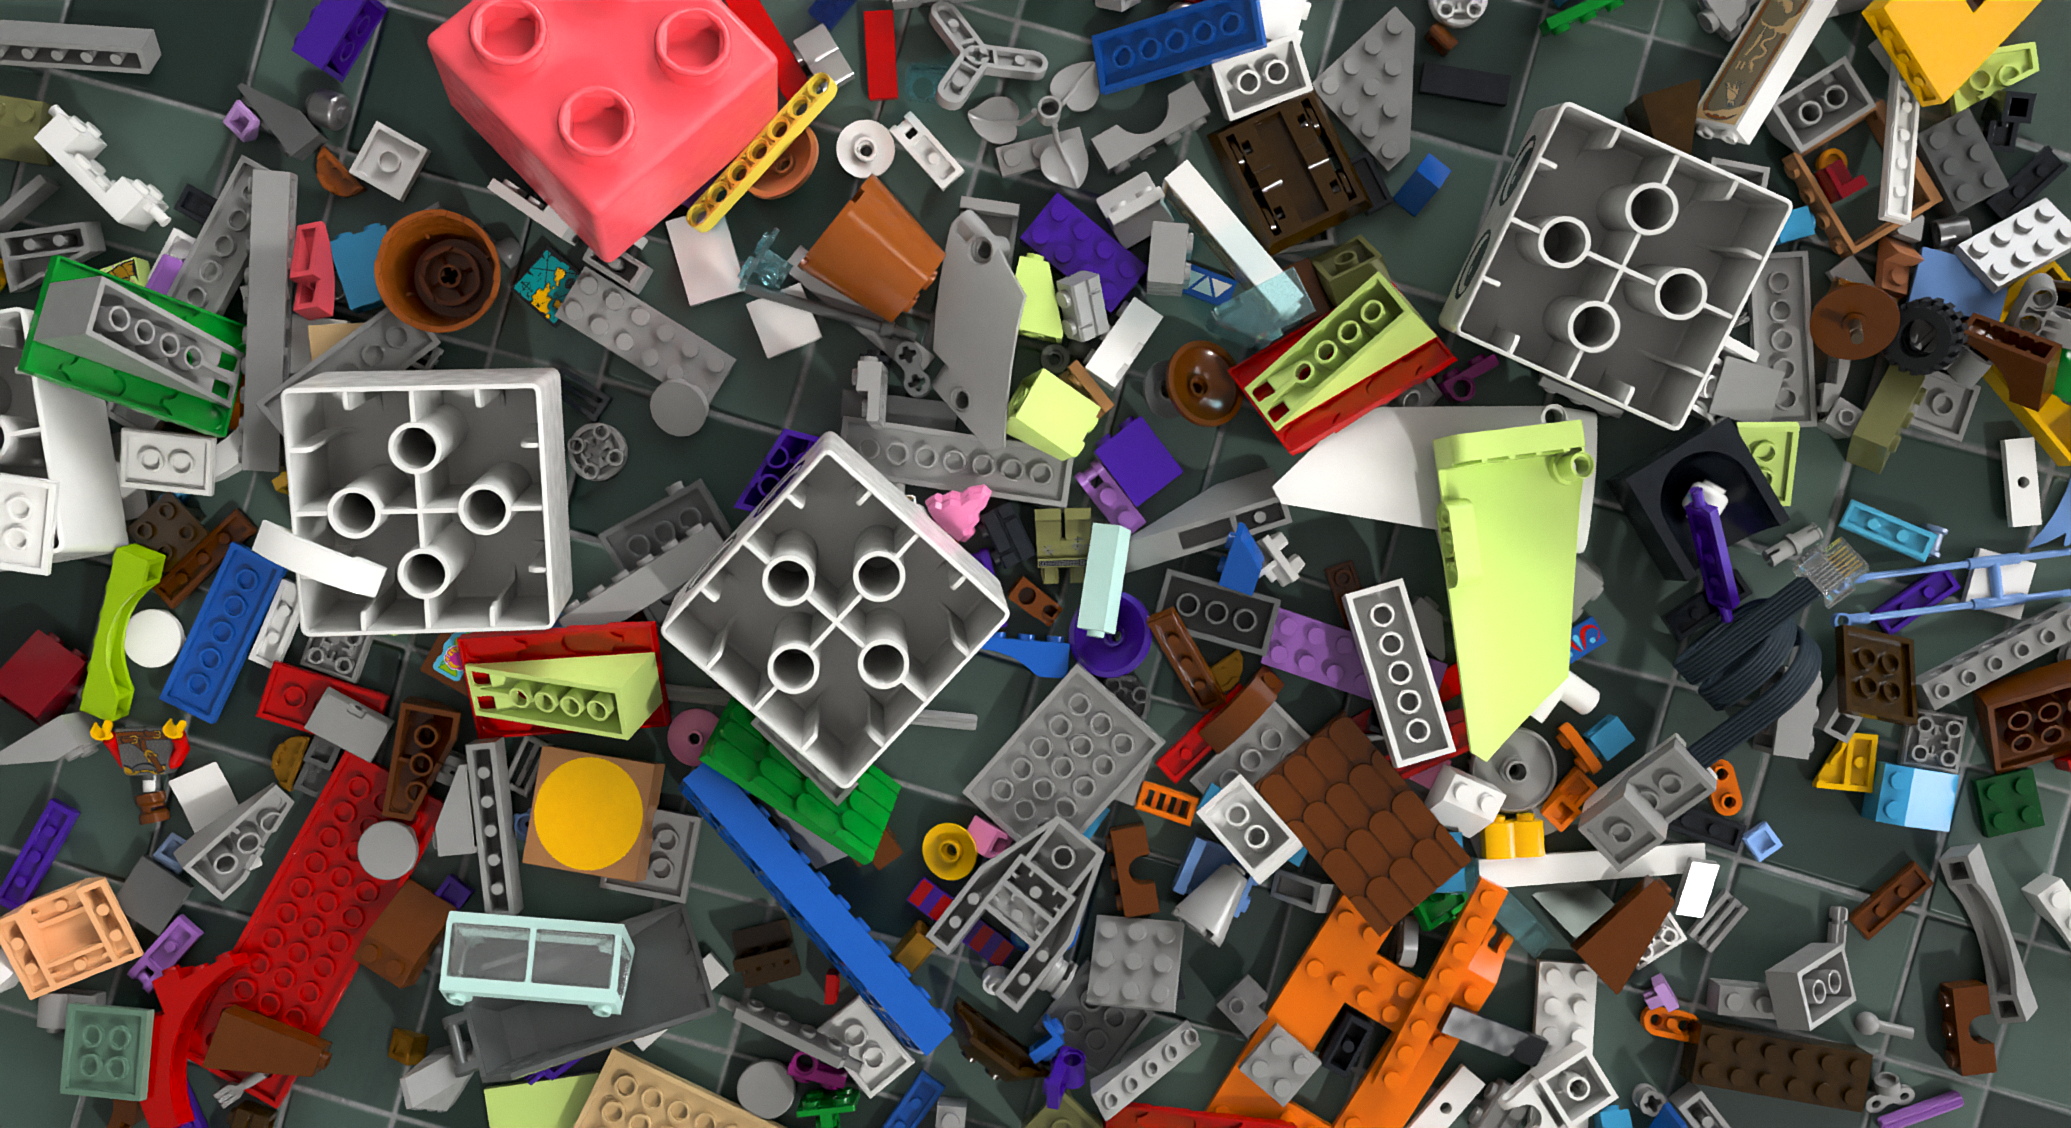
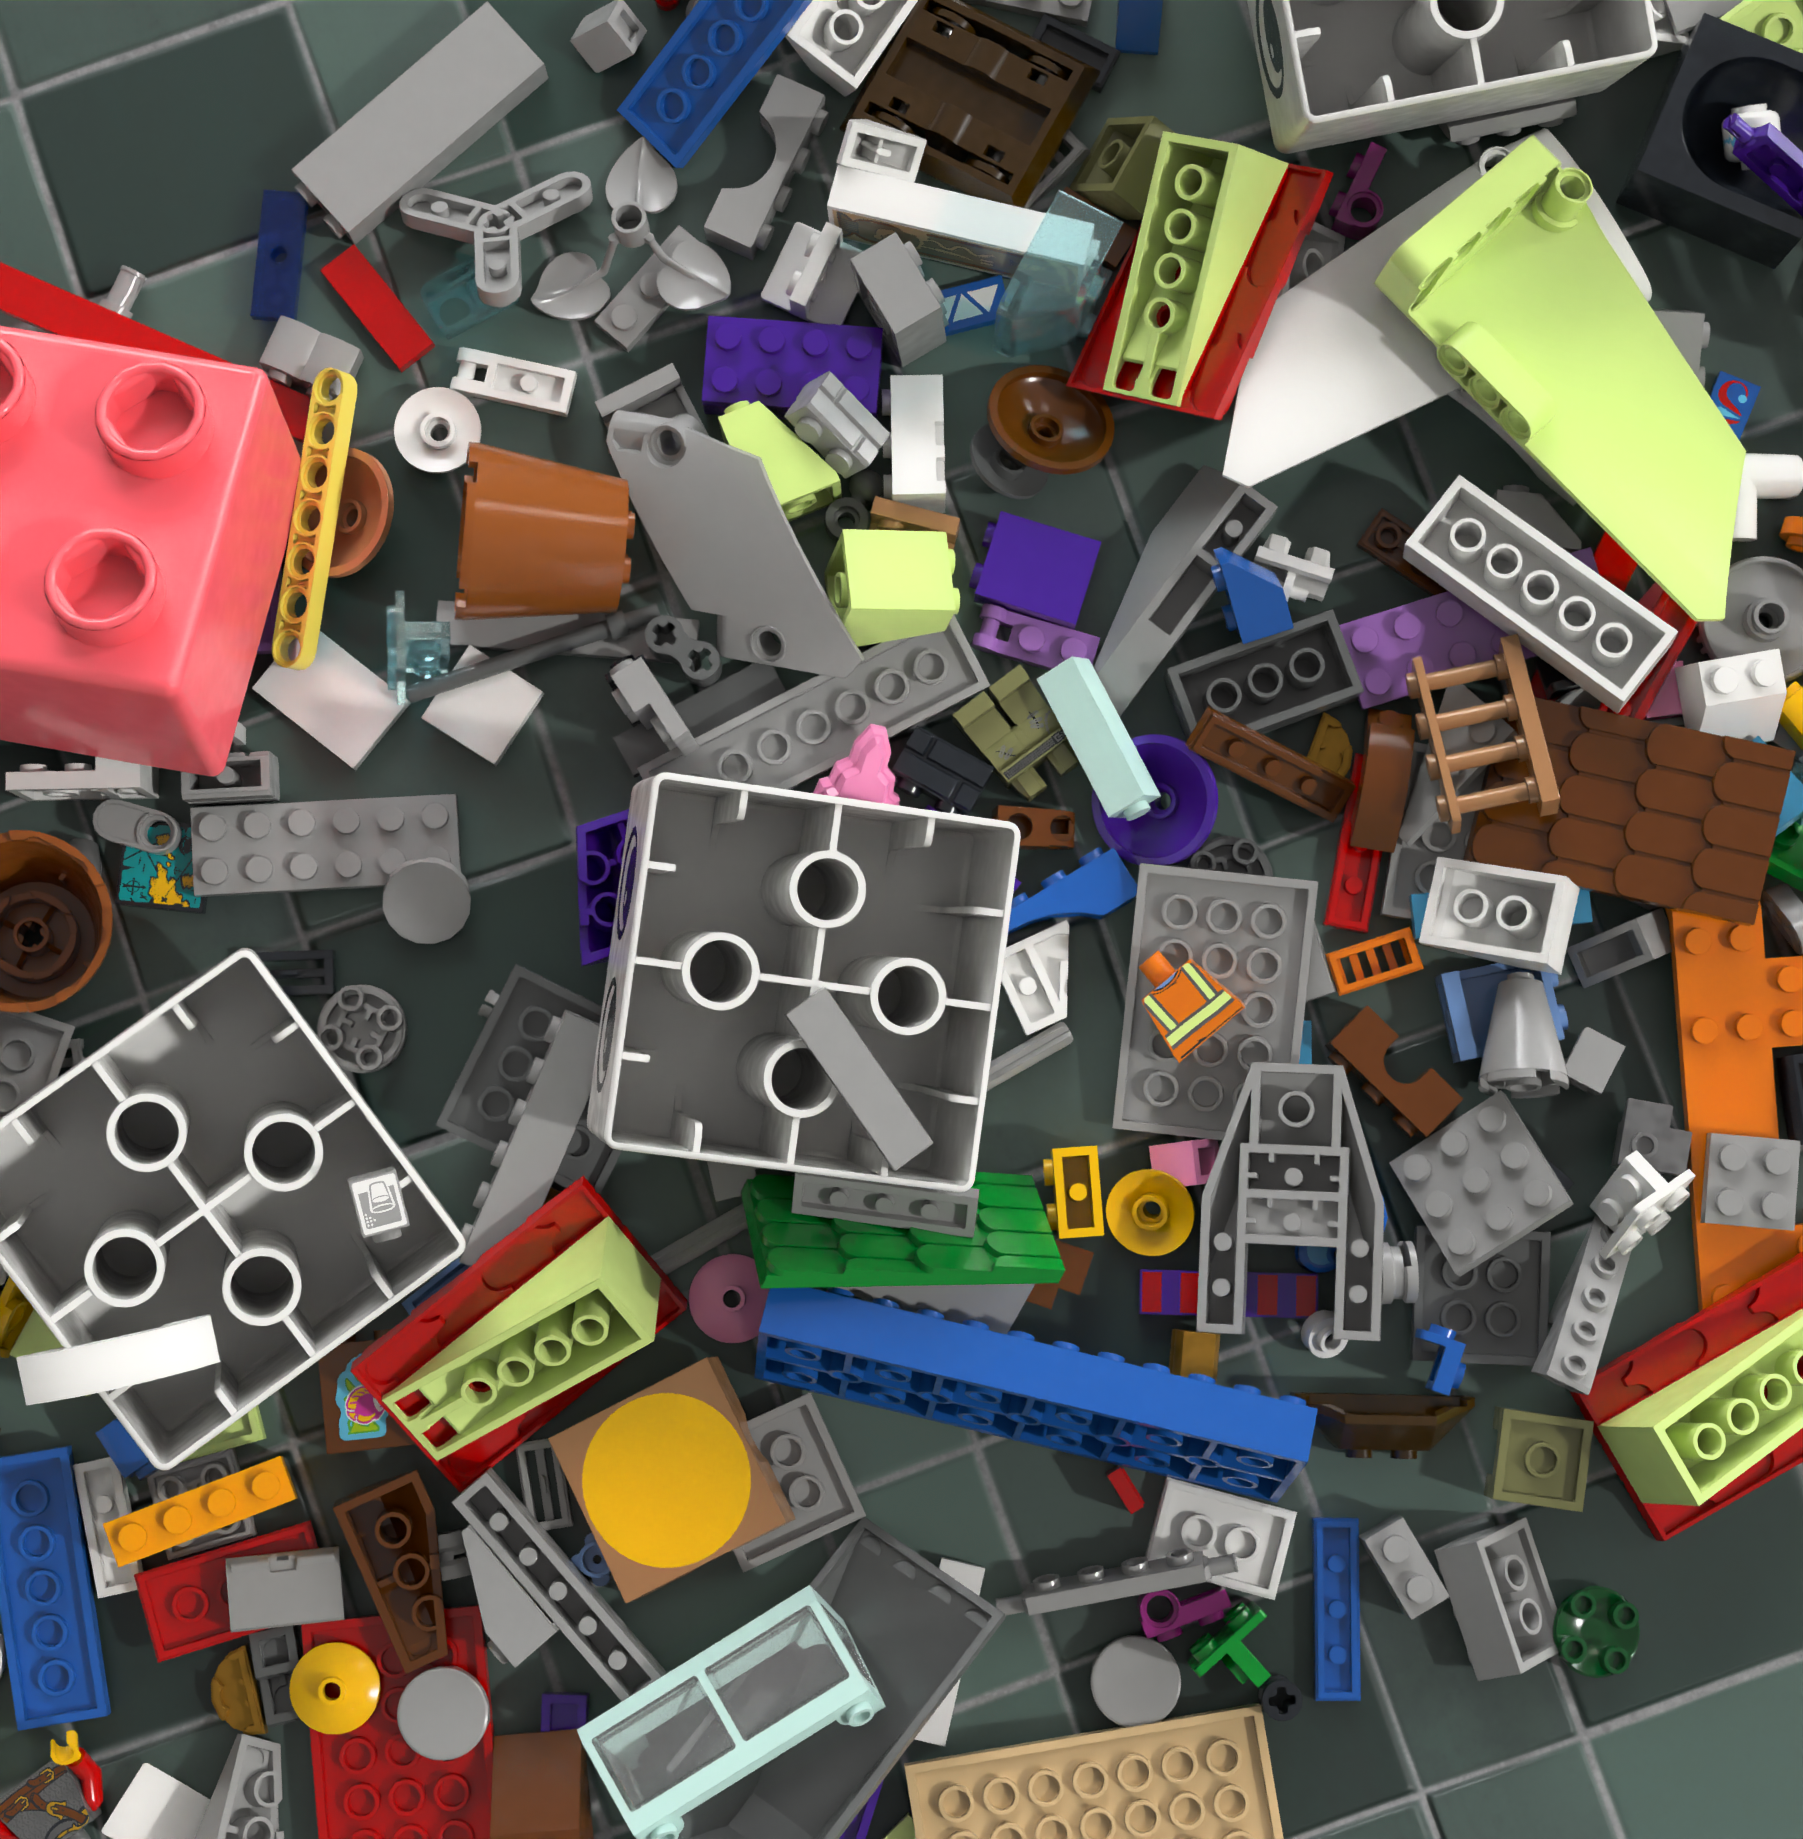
camera: 30 degrees left, 5 degrees down
dark brown bracket [732,918,802,988] -> none
dark purple plate [1043,1045,1085,1110] -> none
none -> light grey piece [93,799,182,855]
none -> light orange arch [103,1456,298,1568]
none -> yellow dish [289,1642,381,1734]
none -> light grey brick [347,1166,410,1243]
none -> light grey tile [784,987,934,1171]
none -> white slope [836,119,927,182]
none -> white wing [1001,920,1069,1036]
none -> yellow brick [1043,1145,1104,1239]
none -> torso [1138,950,1245,1063]
none -> light grey wing [1399,684,1517,847]
none -> medium nougat fence [1405,634,1560,834]
none -> light grey panel [1564,1027,1626,1096]
none -> white bracket [1589,1150,1696,1260]

